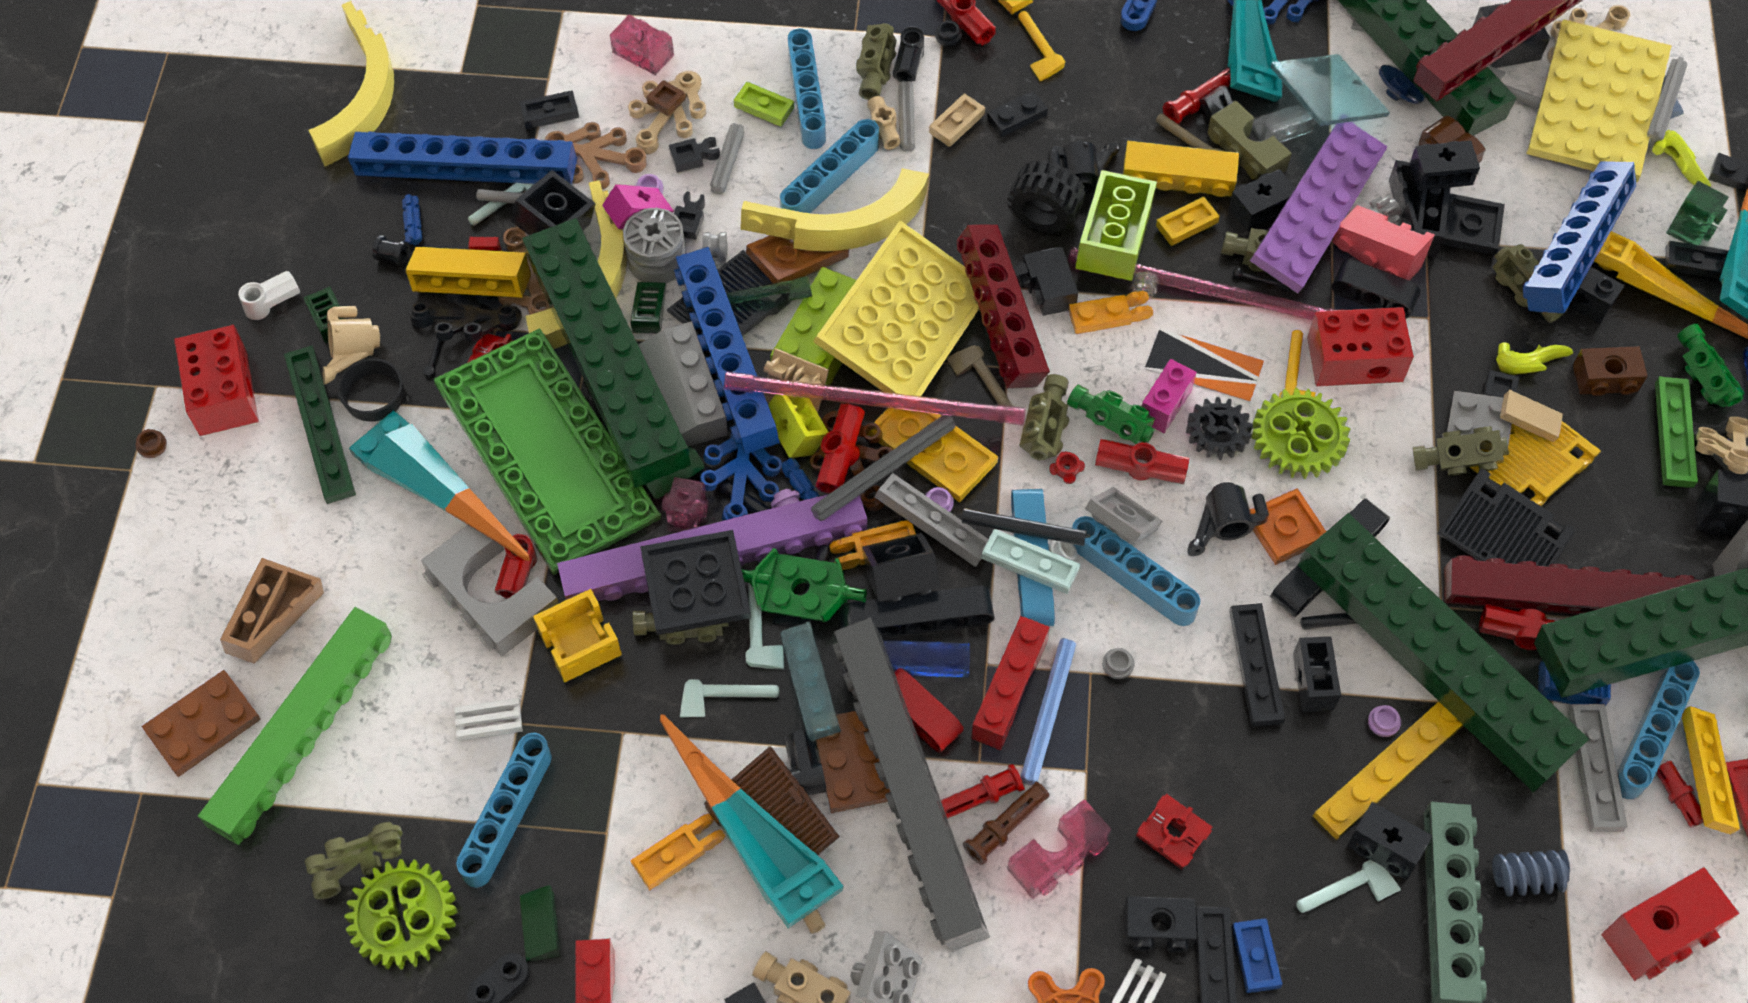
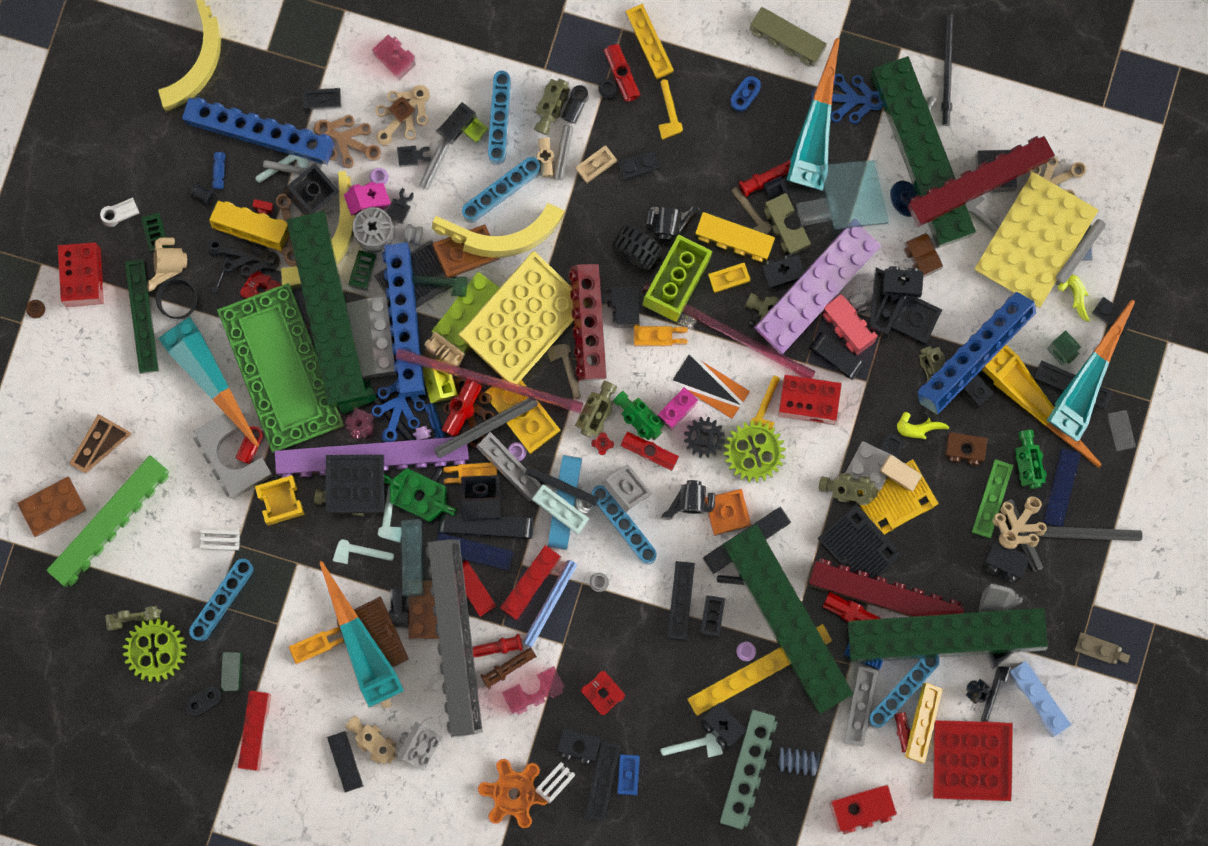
camera: 15 degrees right, 20 degrees up
none -> black hinge [436,102,477,145]

